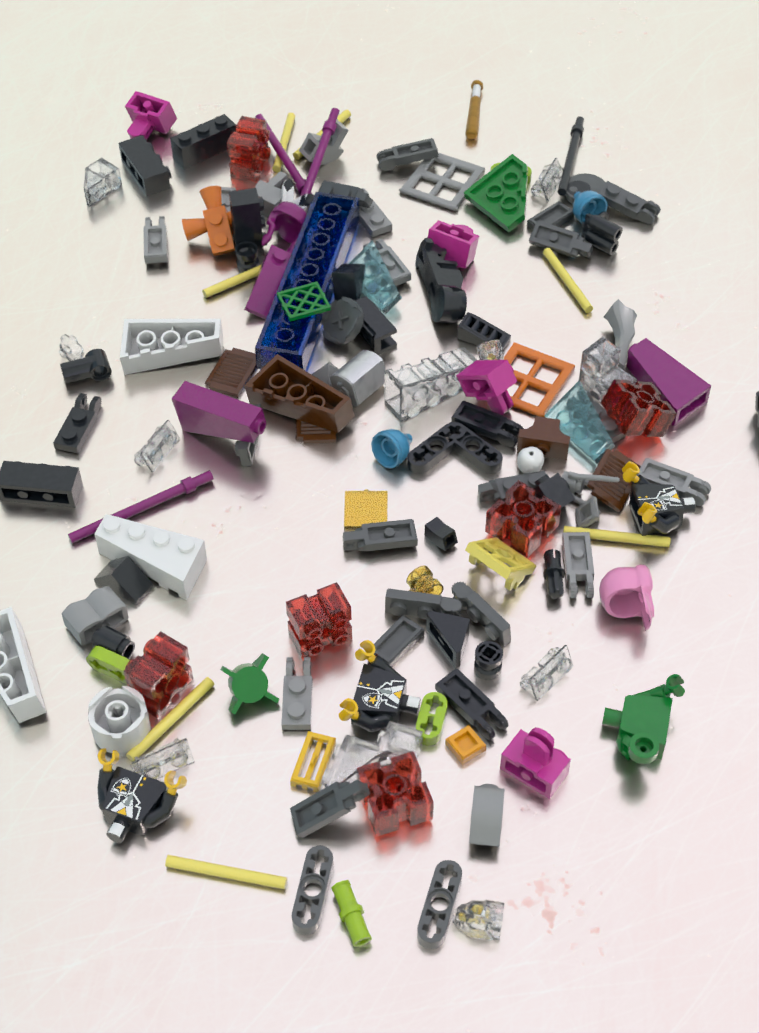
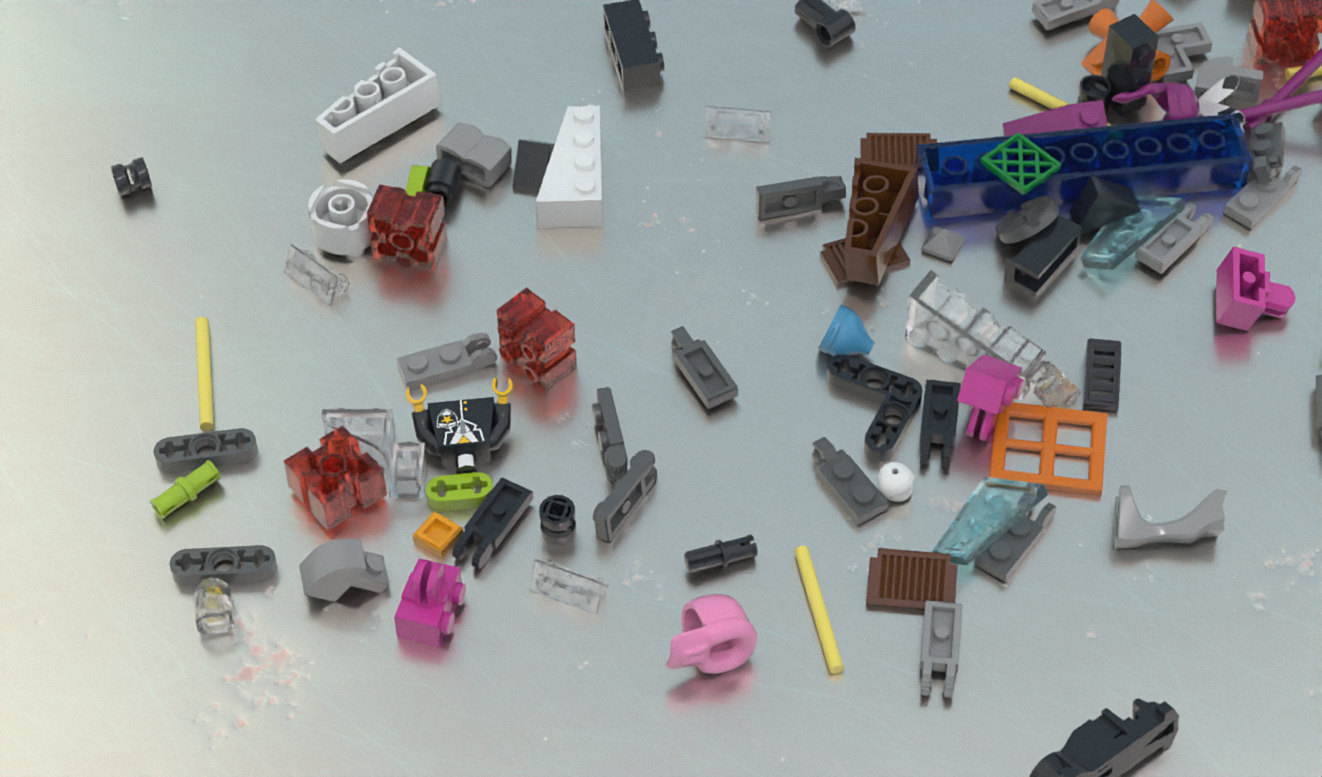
camera: 70 degrees right, 0 degrees up
black hinge [53,393,102,453] -> none
magenta bar [68,470,214,544] -> none
black torso [97,748,187,843] -> none
white wedge [120,319,224,375] -> none
light yellow bar [126,677,214,763] -> none
magenta slope [171,381,267,443] -> none
green piece [220,653,280,714] -> none
yellow tile [290,731,336,792] -> none
dark grey hinge [290,780,370,838] -> none
flat silver piece [330,350,388,407] -> none
clear yellow piece [344,489,388,530] -> none
dark grey tile [374,615,424,667] -> none
clear yellow wheel [406,565,444,595] -> none
black piece [415,238,467,324] -> none
black piece [424,517,458,551] -> none
black slope [426,611,470,669] -> none
light yellow piece [465,537,536,590] -> none
clear red brick [485,480,561,558] -> none
reddish brown brick [517,416,570,461] -> none
black brick [529,473,575,518] -> none
light yellow bar [543,248,593,313] -> none
light grey plant [562,471,620,514] -> none
light grey hinge [562,532,594,598] -> none
light grey slope [575,496,600,528] -> none
clear brick [578,337,637,411] -> none
clear red brick [600,379,677,437] -> none
green torso [602,674,685,764] -> none
black torso [622,461,695,536] -> none
magenta slope [626,338,711,426] -> none

